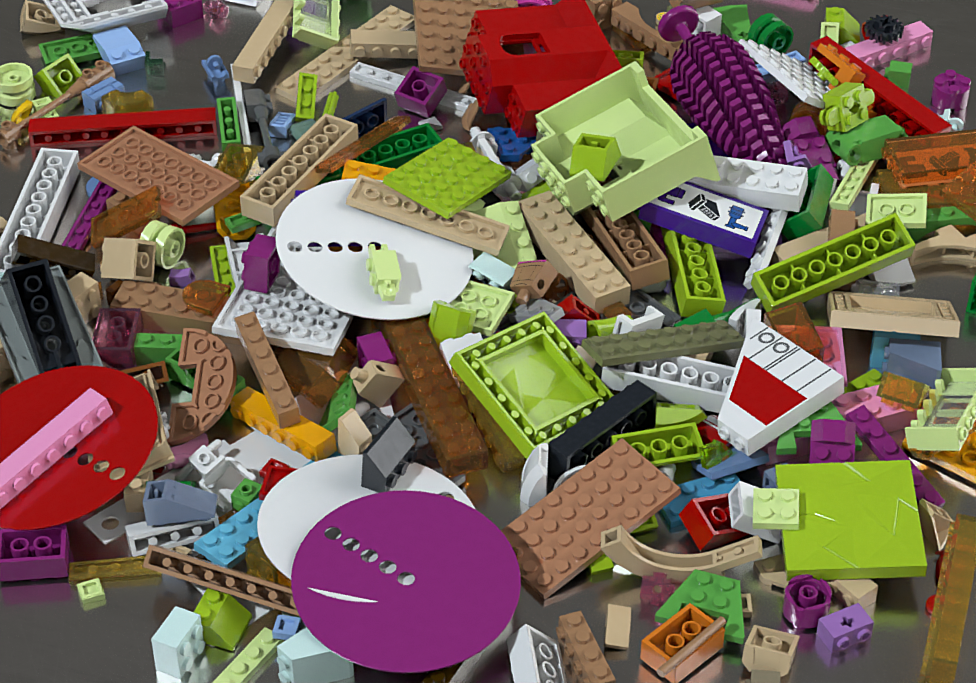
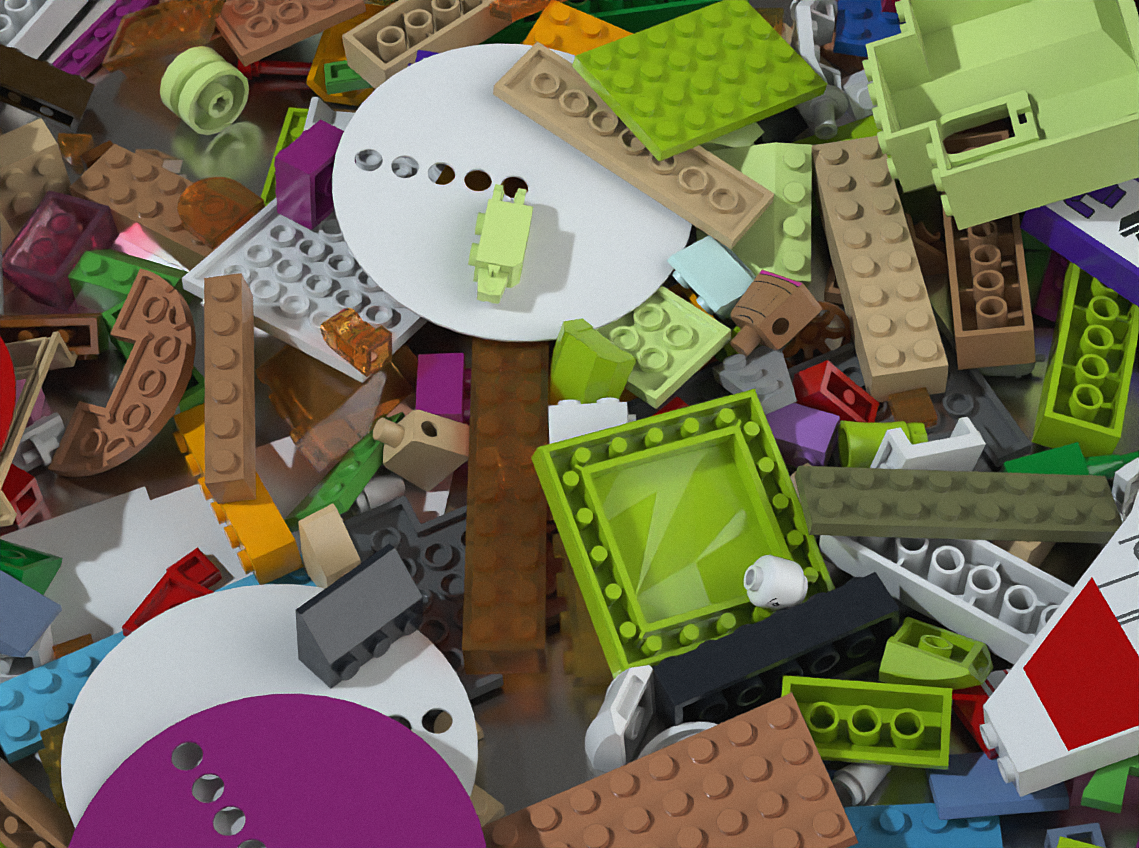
camera: 25 degrees right, 10 degrees up
tan slope [100,238,156,282] -> none
bright pink arm [166,433,209,470] -> none
medium lavender piece [169,268,196,287] -> none
white piece [175,439,258,512] -> none
bright green brick [231,478,262,512] -> none
lime slope [569,133,621,181] -> none
clear neon green slope [699,439,733,469] -> none
none -> clear orange leg [320,307,392,377]
none -> white head [744,555,808,612]

